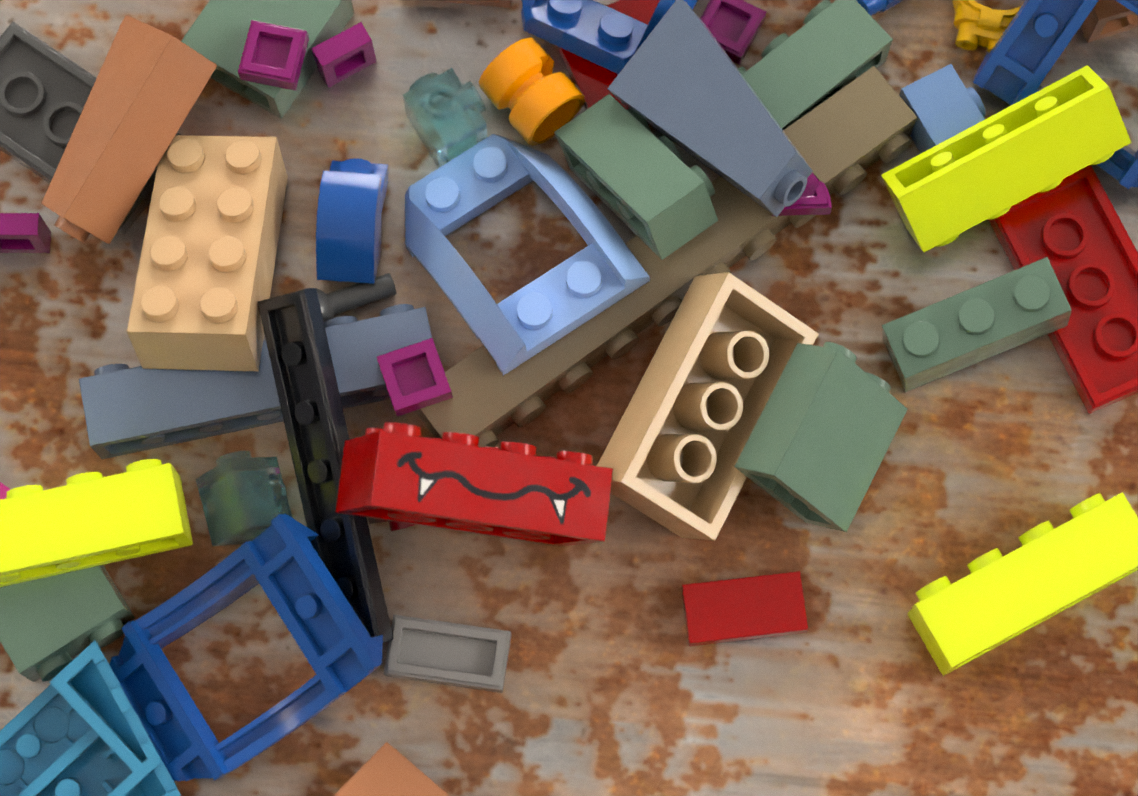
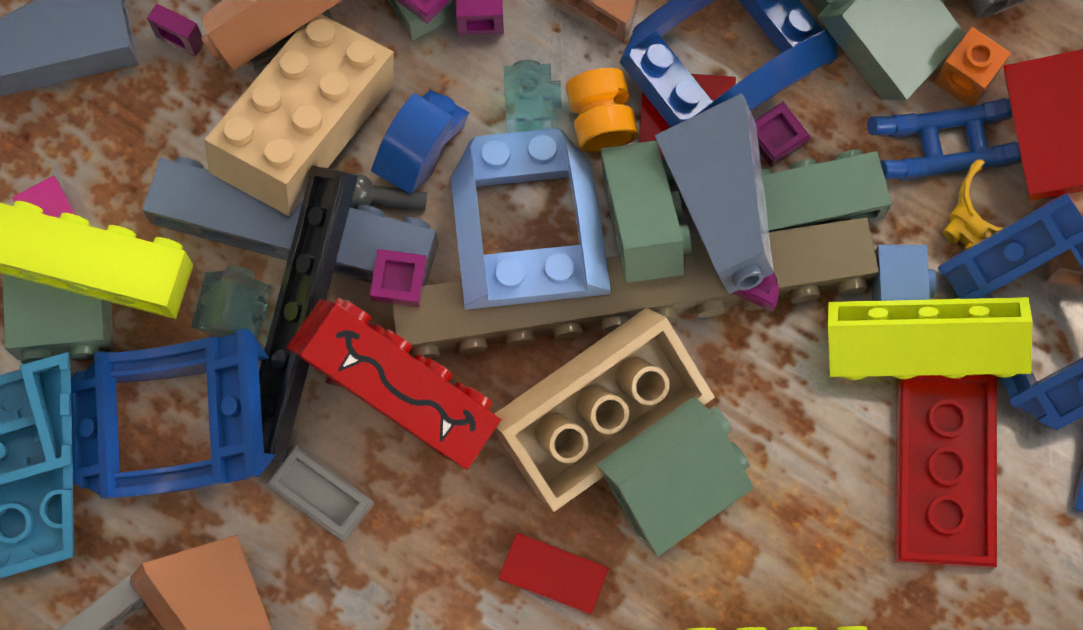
camera: 25 degrees right, 0 degrees up
sand green brick [882,257,1072,392] -> none

